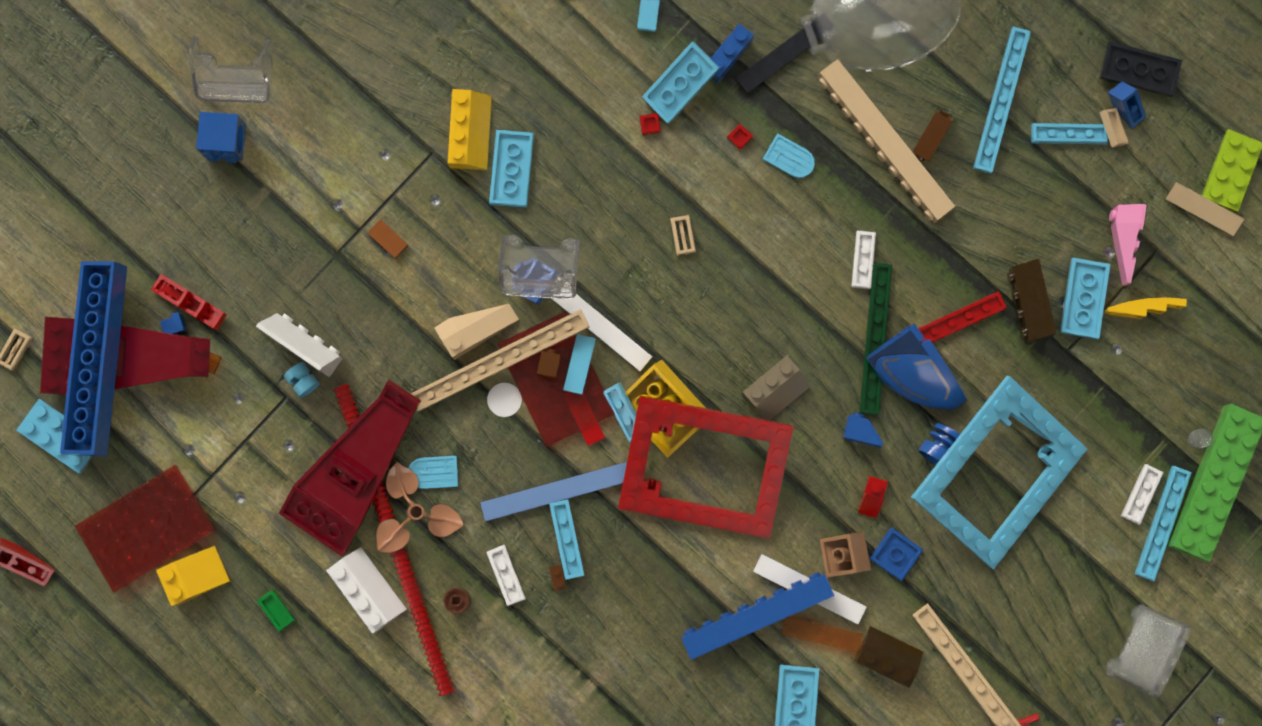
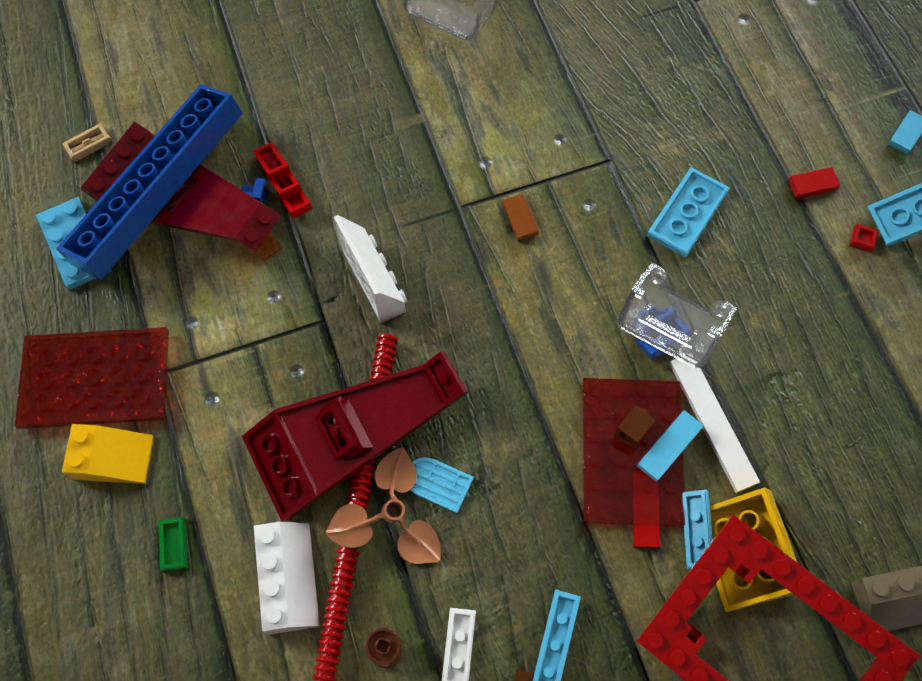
camera: 30 degrees right, 15 degrees down
blue brick [196,112,246,163] -> none
medium azure wheel [284,362,320,398] -> none
tan plate [411,309,590,412] -> none
tan wedge [434,304,519,360] -> none
yellow slope [448,89,492,170] -> none
medium blue tile [480,462,627,521] -> none
white sticker [487,383,522,417] -> none
tan tile [670,215,696,256] -> none
none -> red tile [788,167,840,199]

